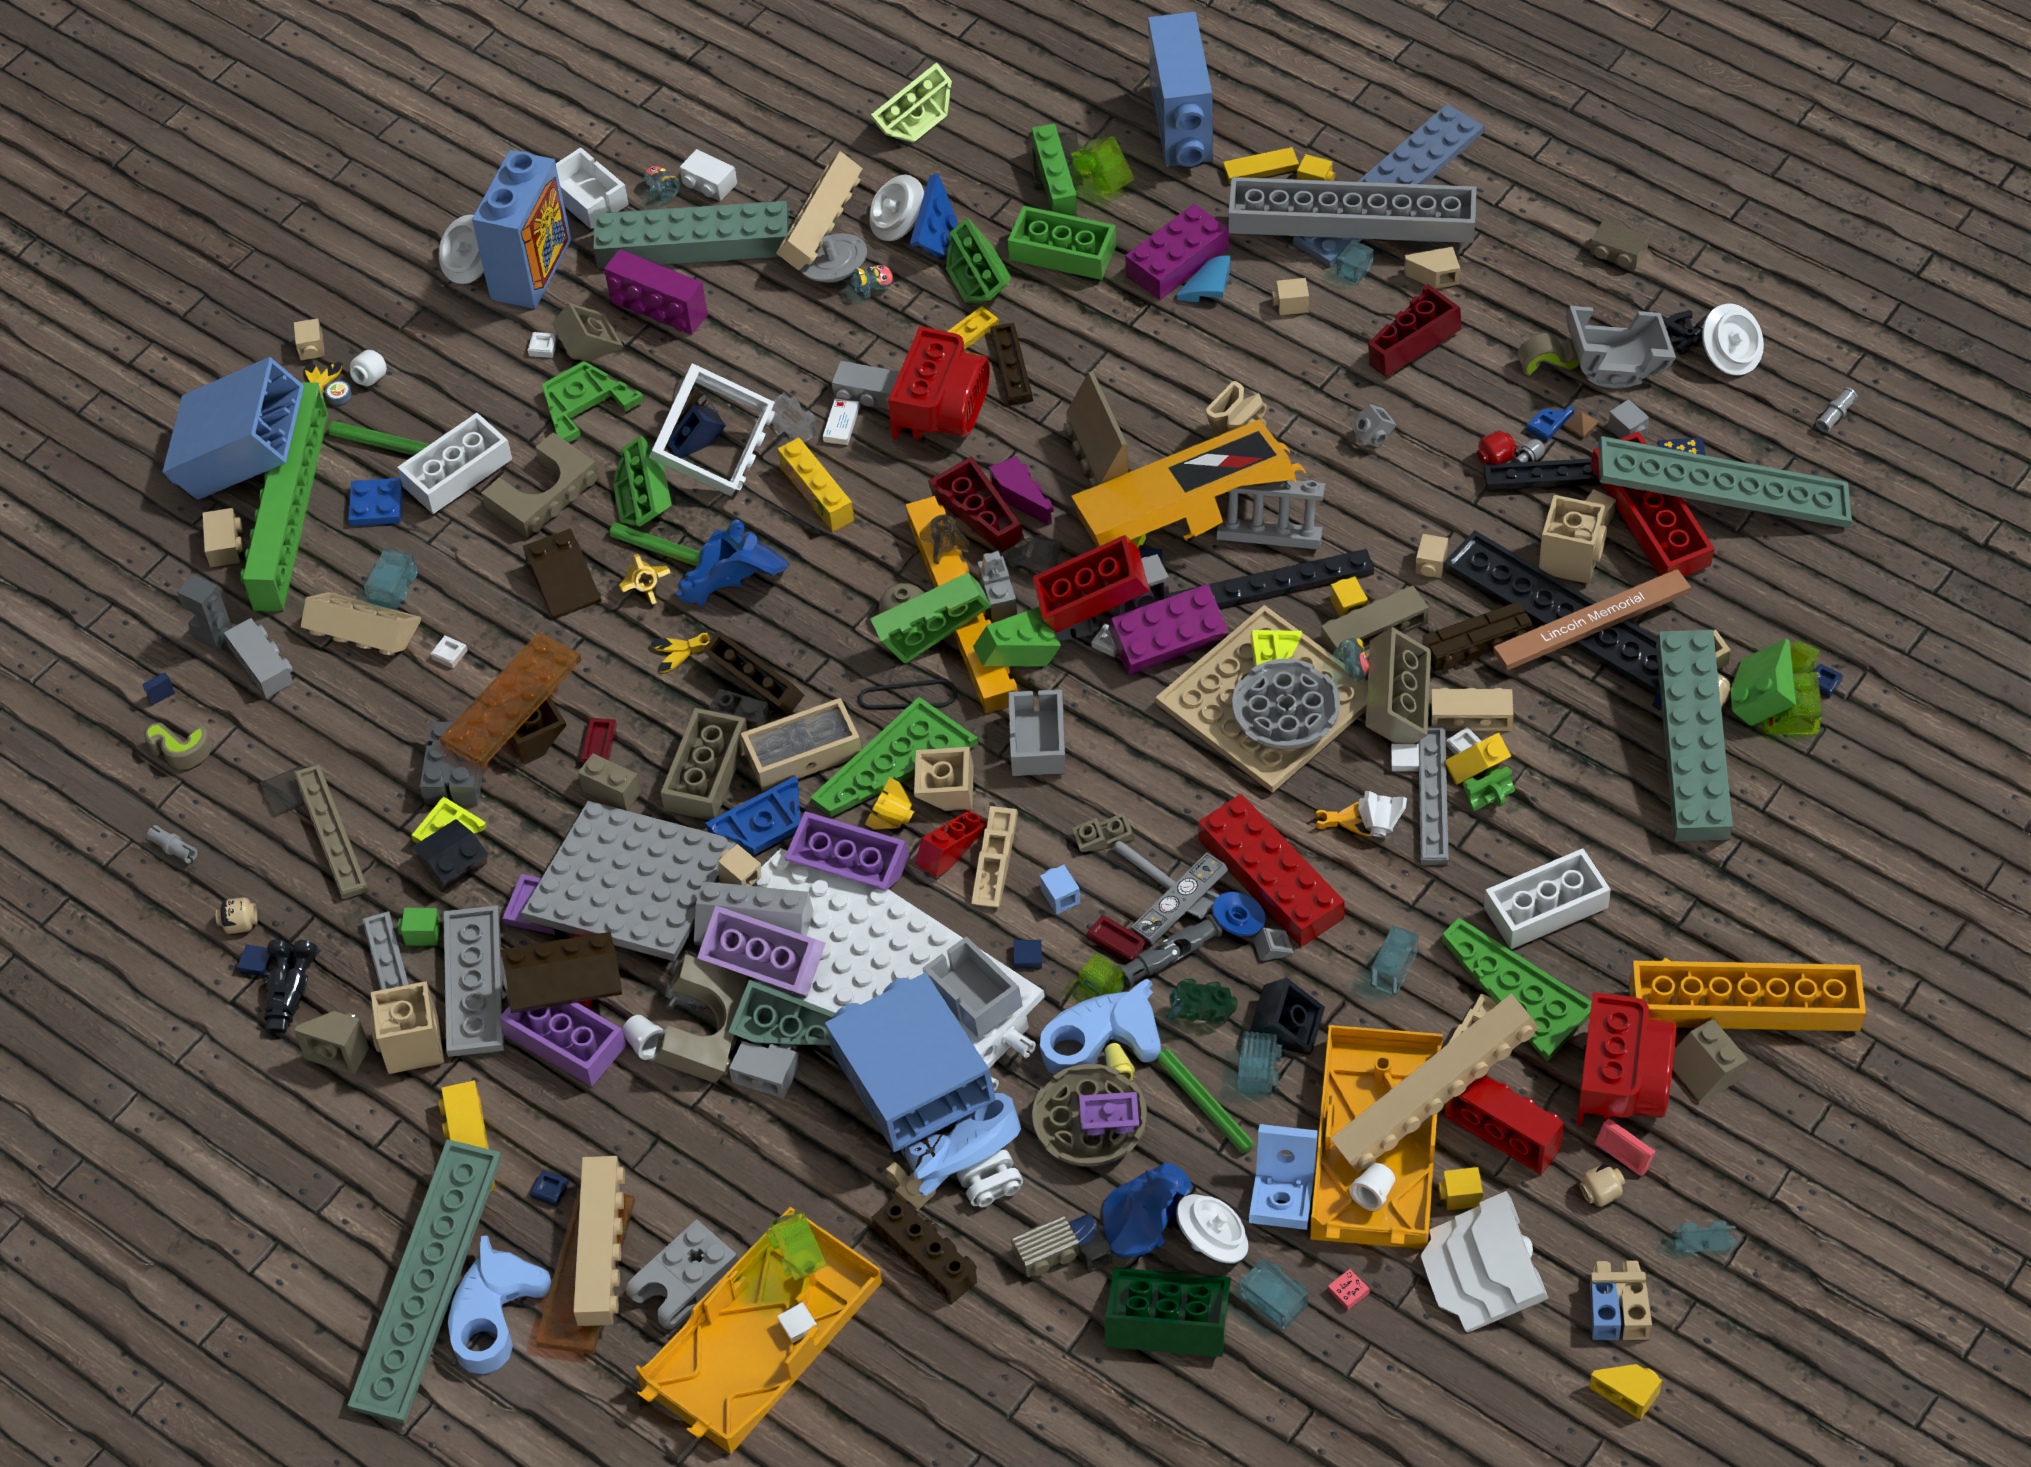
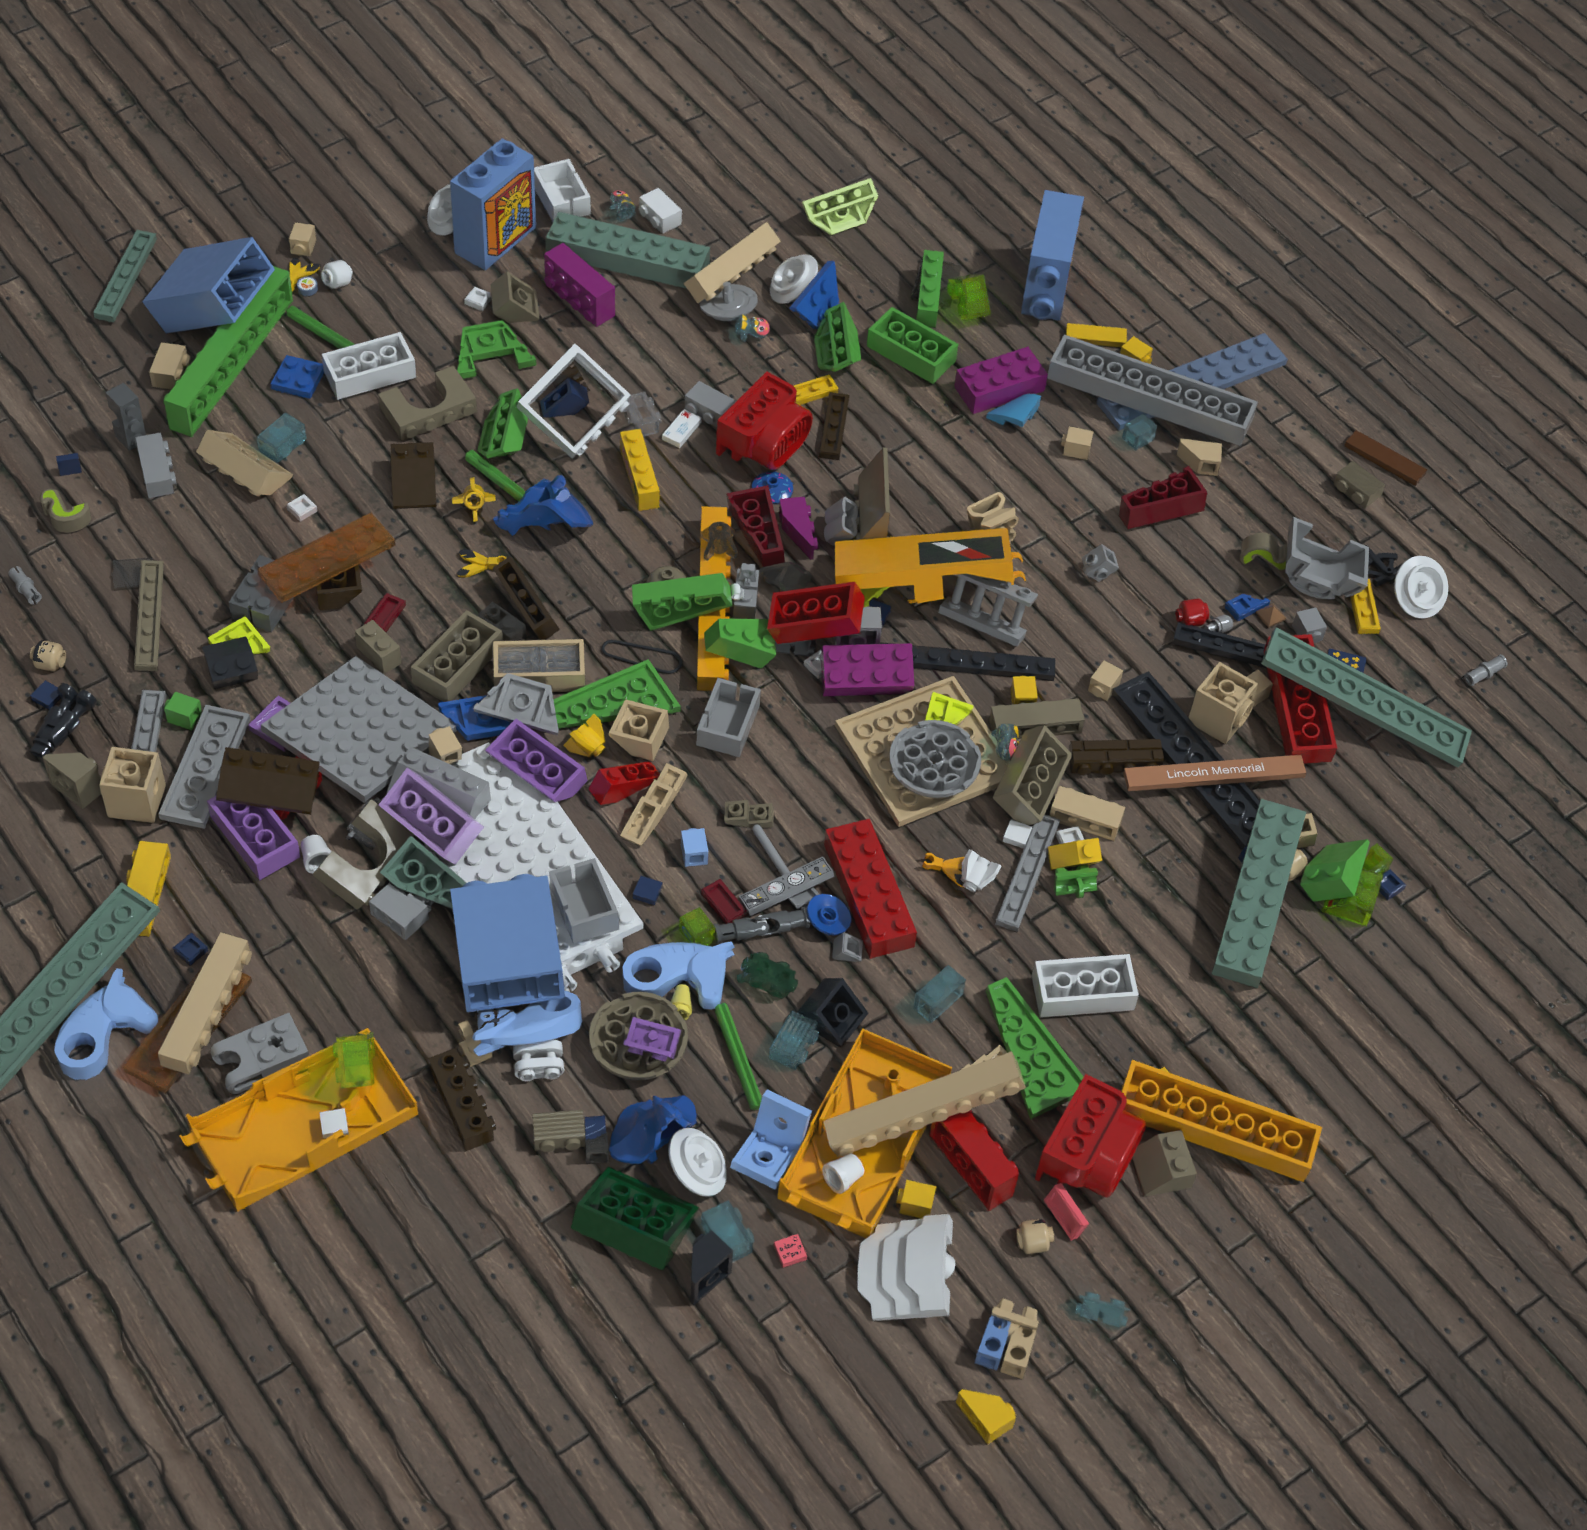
camera: 10 degrees right, 0 degrees up
none -> sand green plate [93,230,157,322]
none -> light grey wing [473,673,559,736]
none -> black slope [690,1230,733,1305]
none -> white hand [731,583,744,600]
none -> blue dish [751,472,793,505]
none -> light grey brick [824,497,858,547]
none -> reddish brown tile [1344,430,1427,486]
none -> yellow tile [1350,579,1381,634]

